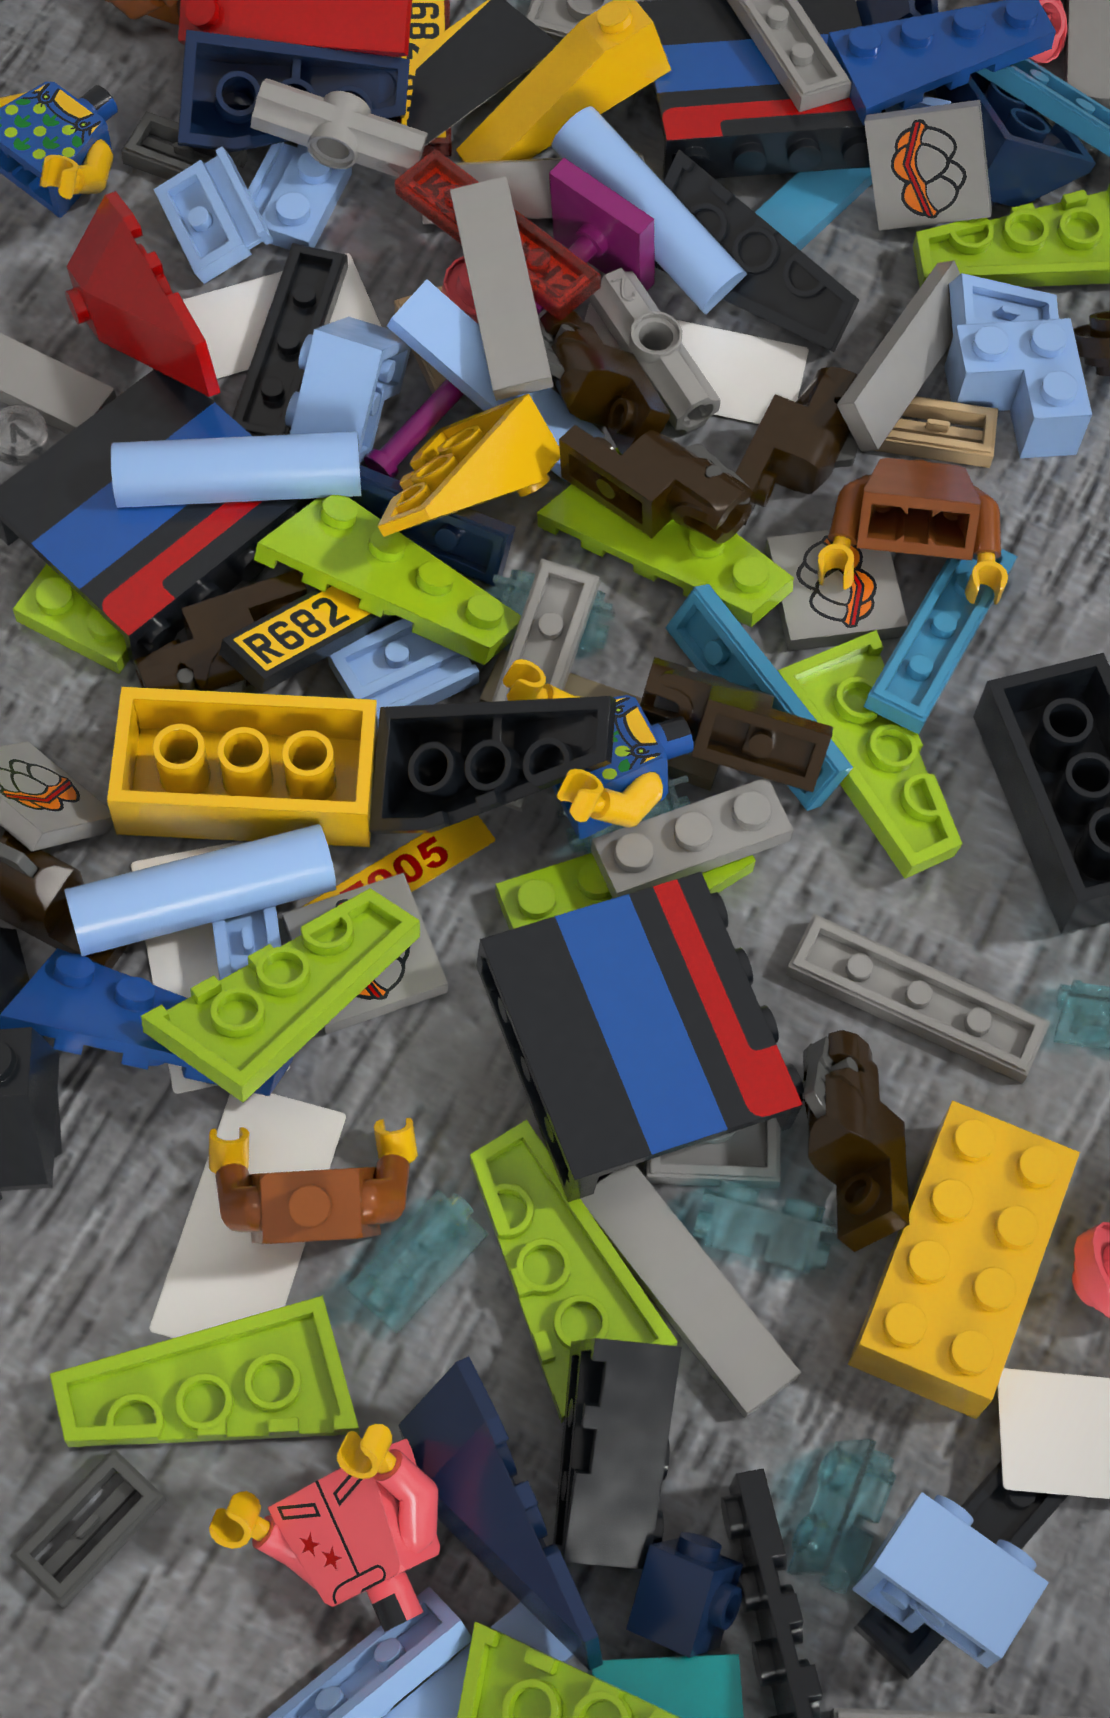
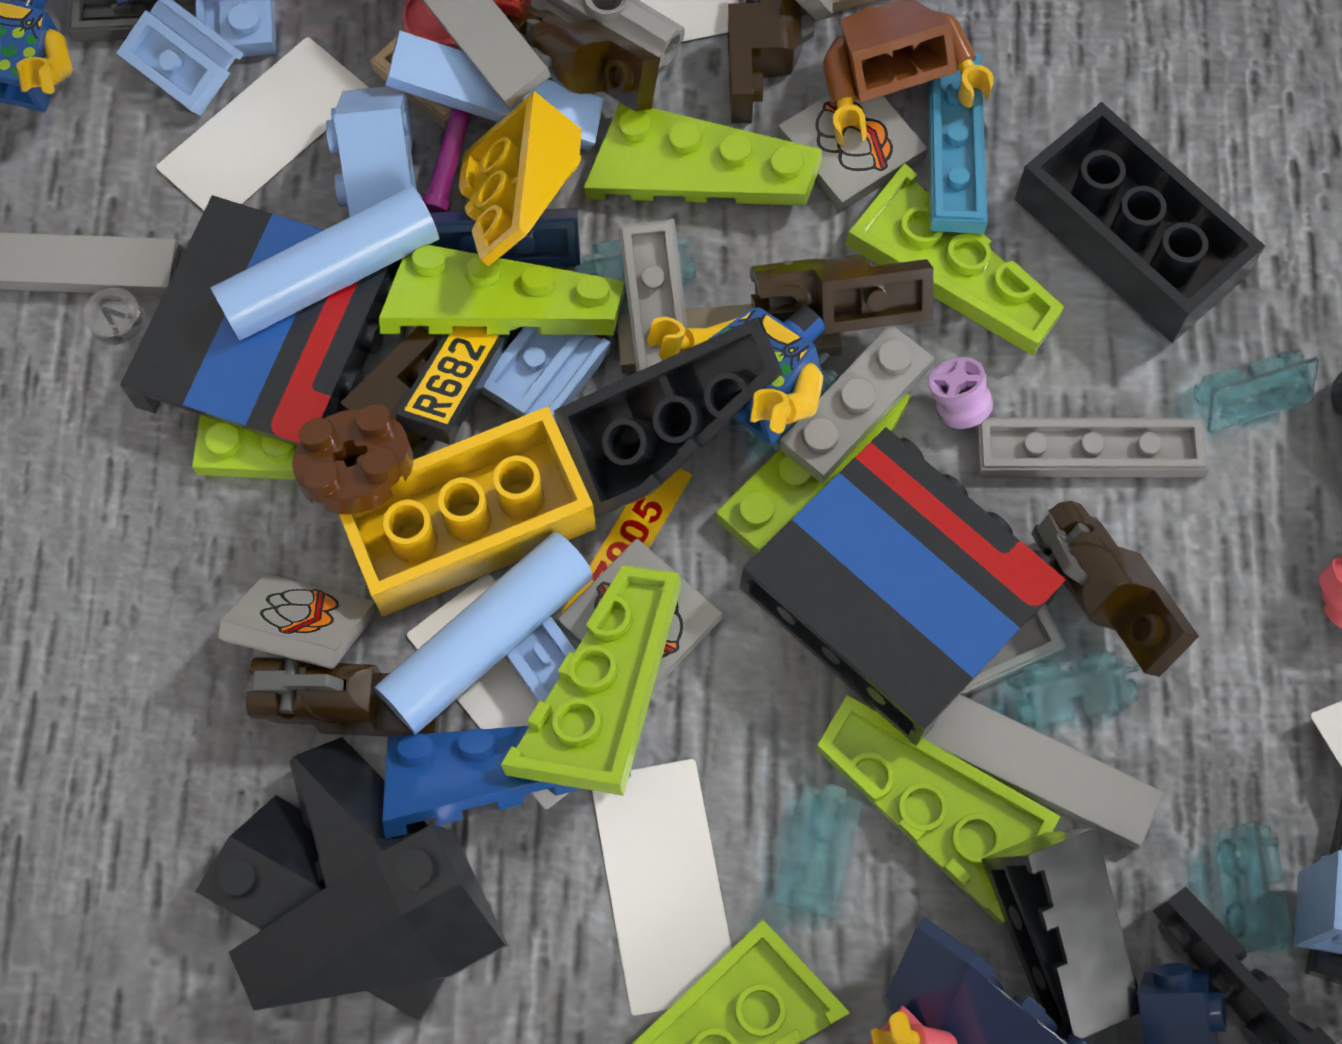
camera: 20 degrees left, 5 degrees up
red wedge [65,191,221,397] -> none
dark orange torso [209,1118,418,1244] -> none
black tile [232,243,348,436] -> none
dark brown plate [559,425,753,544] -> none
dark azure tile [665,584,853,811] -> none
yellow brick [848,1100,1080,1419] -> none
none -> reddish brown plate [292,404,414,514]
none -> lavender wheel [929,357,993,429]

